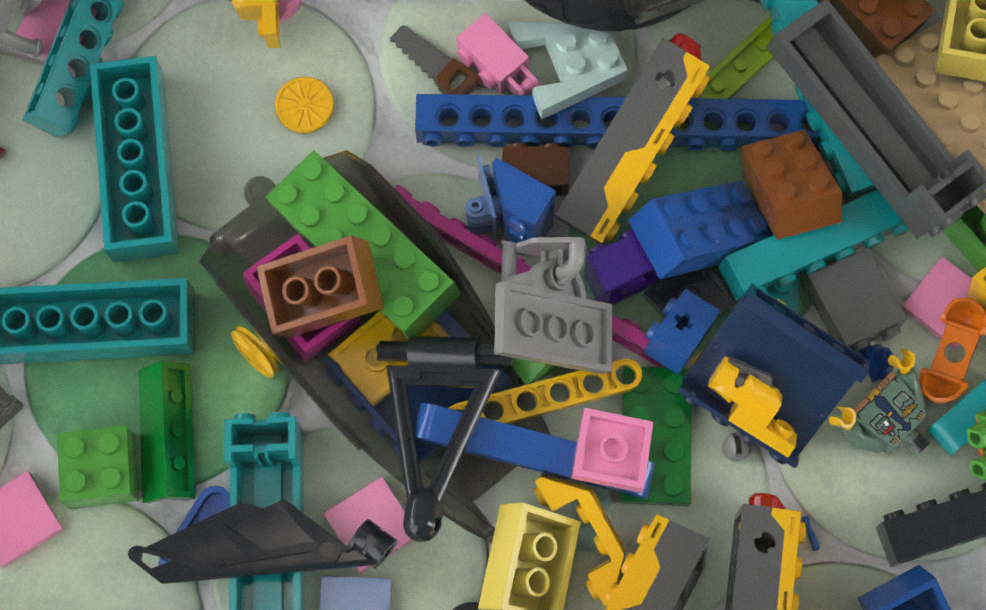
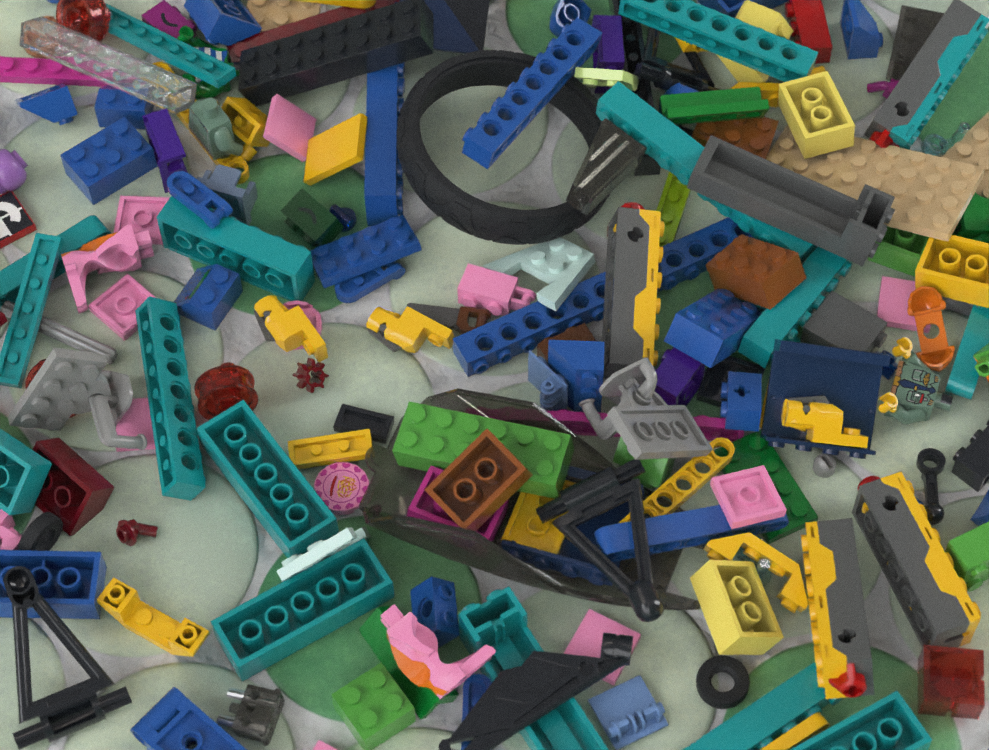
camera: 30 degrees left, 15 degrees down
yellow wheel [231,326,279,378] -> none
yellow wheel [275,77,334,133] -> none
none -> clear red wheel [194,362,258,420]
none -> light aqua wing [277,527,371,581]
none -> yellow plate [288,429,374,470]
none -> dark red gear [292,358,329,393]
none -> bright pink tile [314,462,370,515]
none -> black tile [333,404,395,444]
none -> yellow plate [366,306,455,353]
none -> bright pink hips [380,604,496,699]
none -> blue brick [410,576,460,648]
none -> black piece [916,448,946,525]

